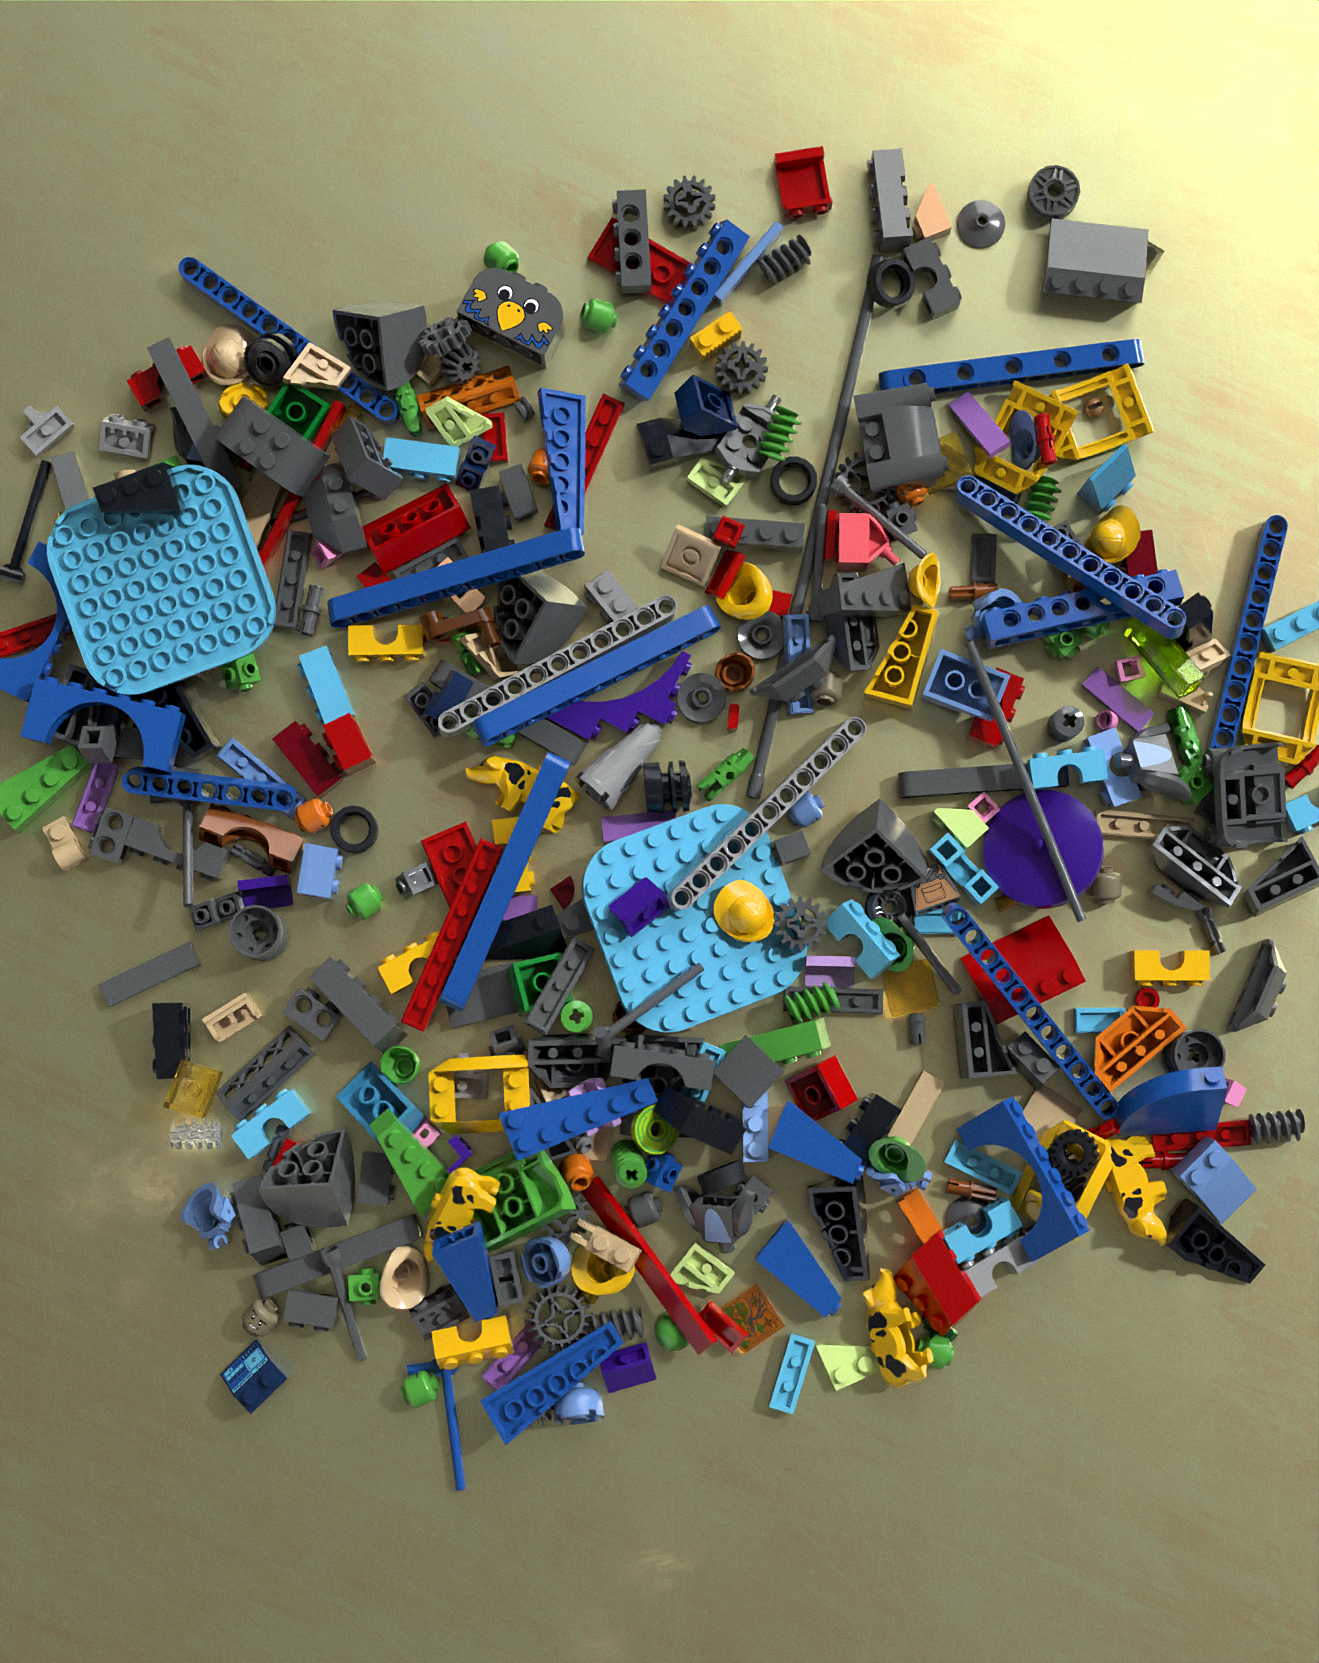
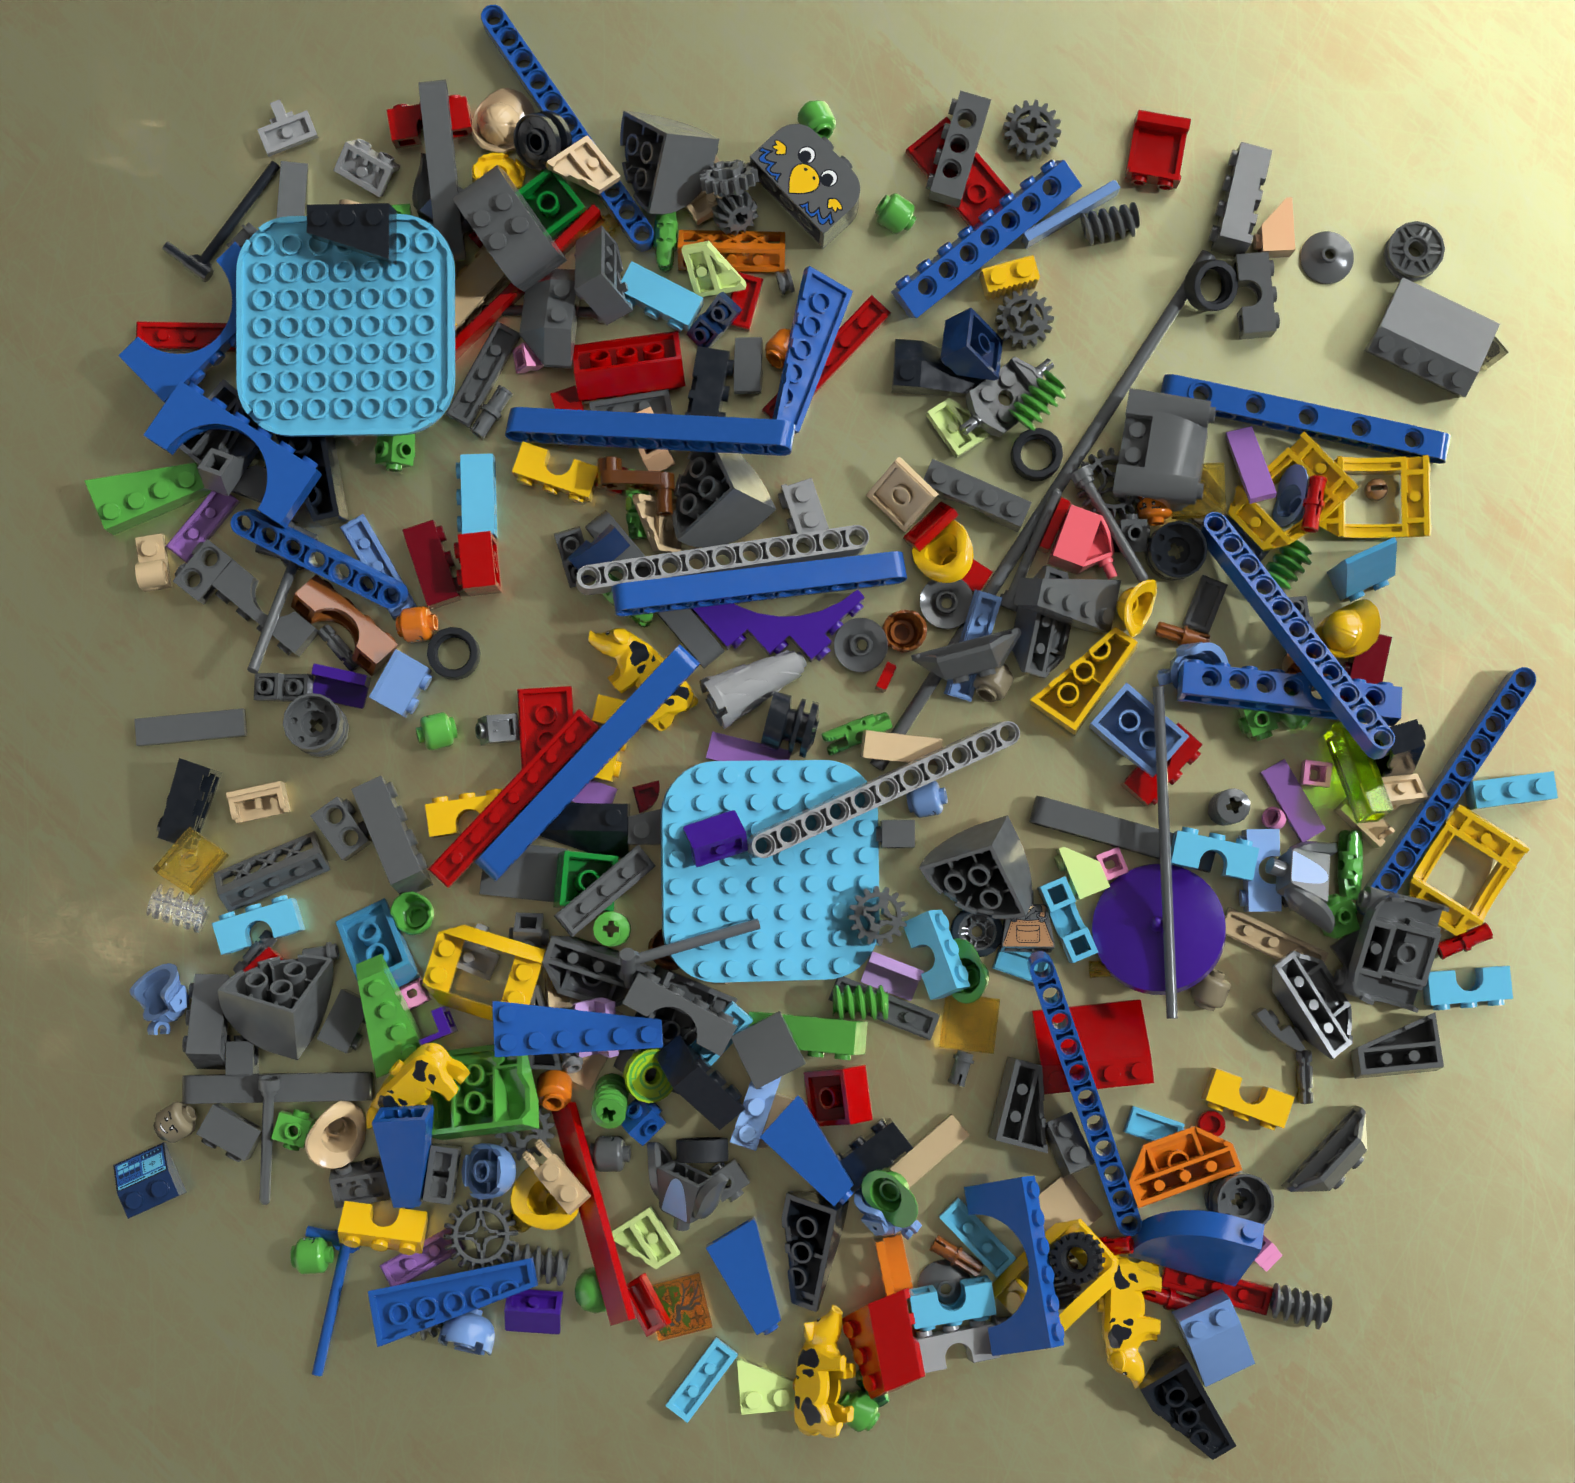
camera: 20 degrees right, 0 degrees up
red tile [712,515,745,549] -> none
yellow hat [714,880,775,942] -> none
dark grey bar [896,912,962,995] -> none
none -> dark grey pin [226,222,258,247]
none -> dark grey pin [302,942,339,963]
none -> tan tile [860,730,943,766]
none -> black wheel [1144,521,1208,581]

